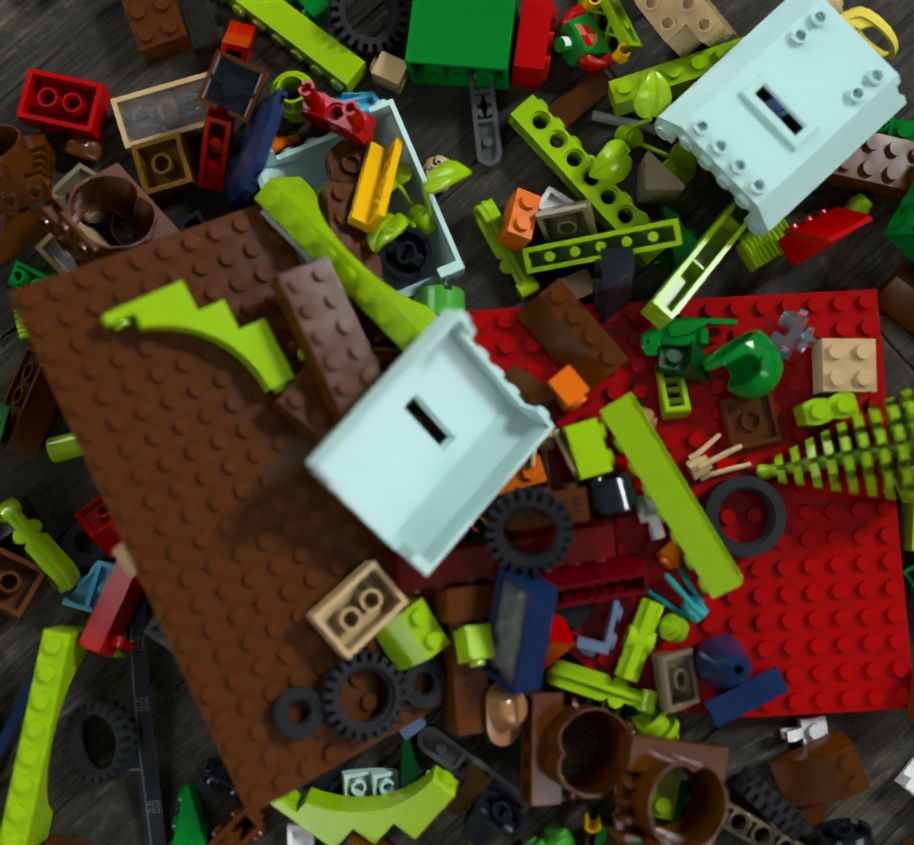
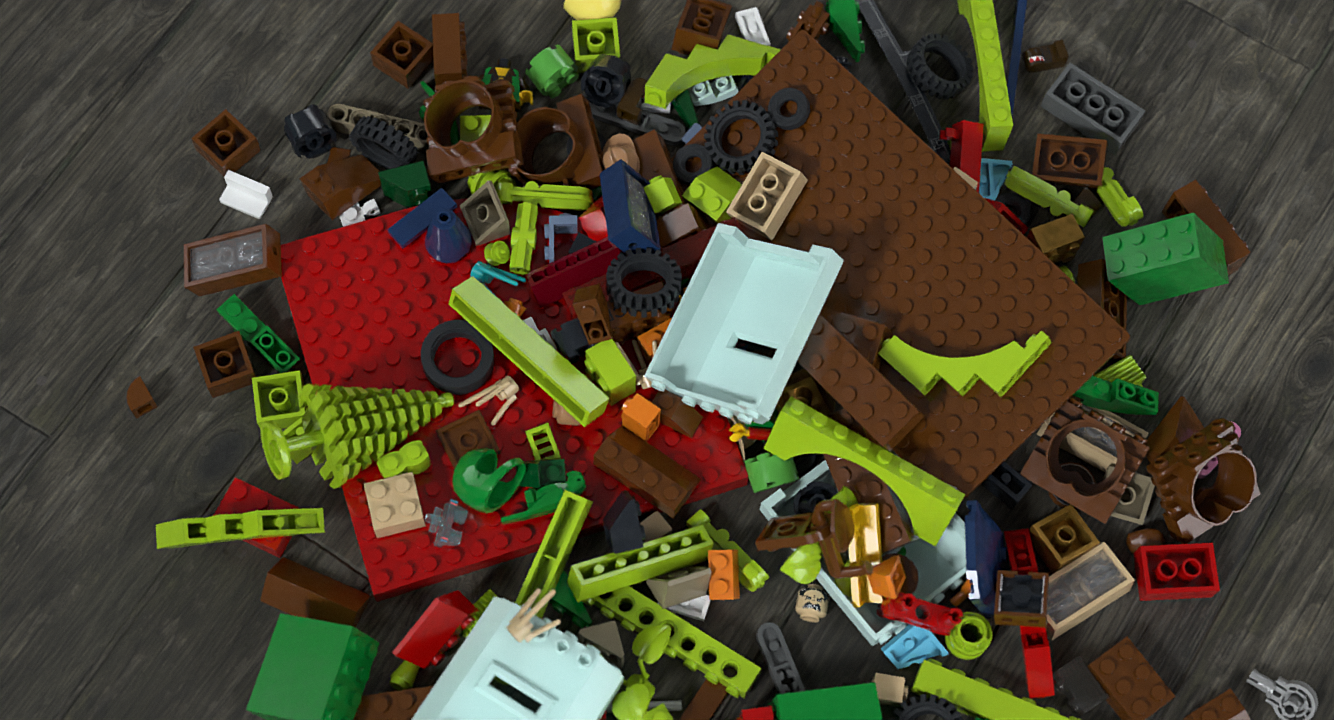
camera: 165 degrees right, 15 degrees down
none -> dark green slope [378,161,432,208]
none -> tan plant [506,588,561,643]
none -> reddish brown slope [573,284,612,345]
none -> reddish brown plate [755,499,873,579]
none -> orange slope [867,555,906,599]
none -> pearl gold brick [1027,214,1085,263]

